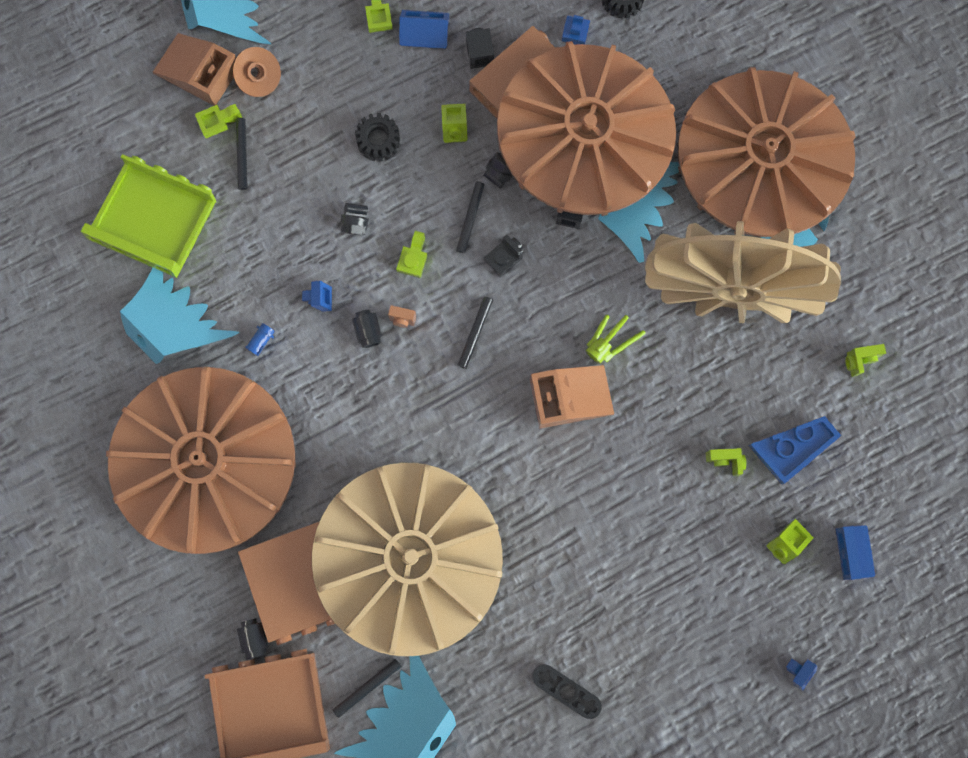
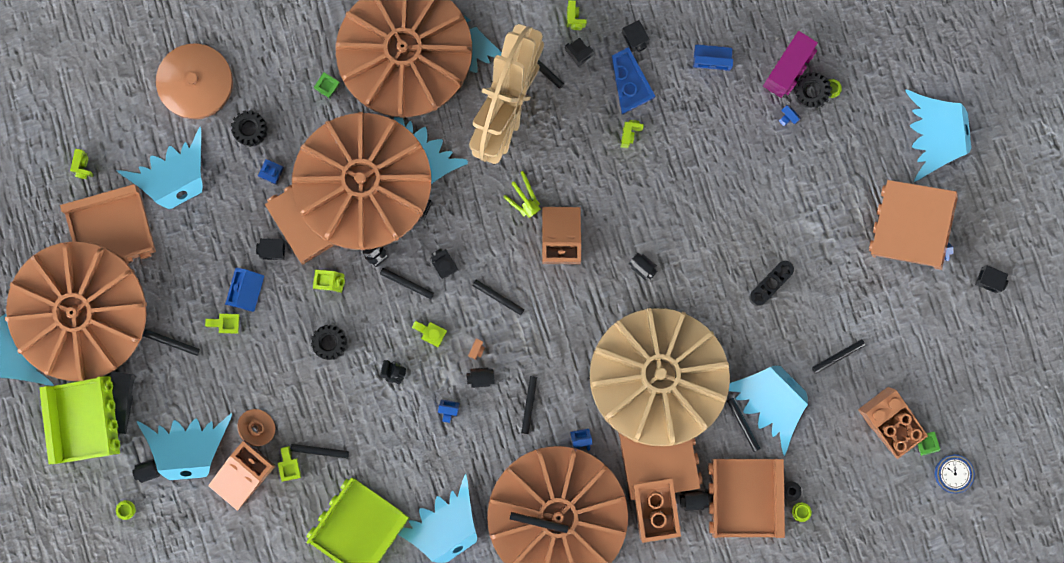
camera: 80 degrees left, 5 degrees up
blue pin [245,323,275,356] -> none
lime bracket [766,519,814,564] -> none
none -> bright green plate [313,72,340,99]
none -> black piece [509,512,569,533]
none -> black piece [521,376,537,434]
none -> black piece [537,60,564,89]
none -> black panel [565,38,594,67]
none -> blue tile [570,429,593,451]
none -> black brick [621,20,650,52]
none -> black brick [629,252,658,280]
none -> nougat slope [633,478,681,543]
none -> magenta brick [763,31,818,98]
none -> black tyre [795,72,832,108]
none -> lime plate [828,79,842,98]

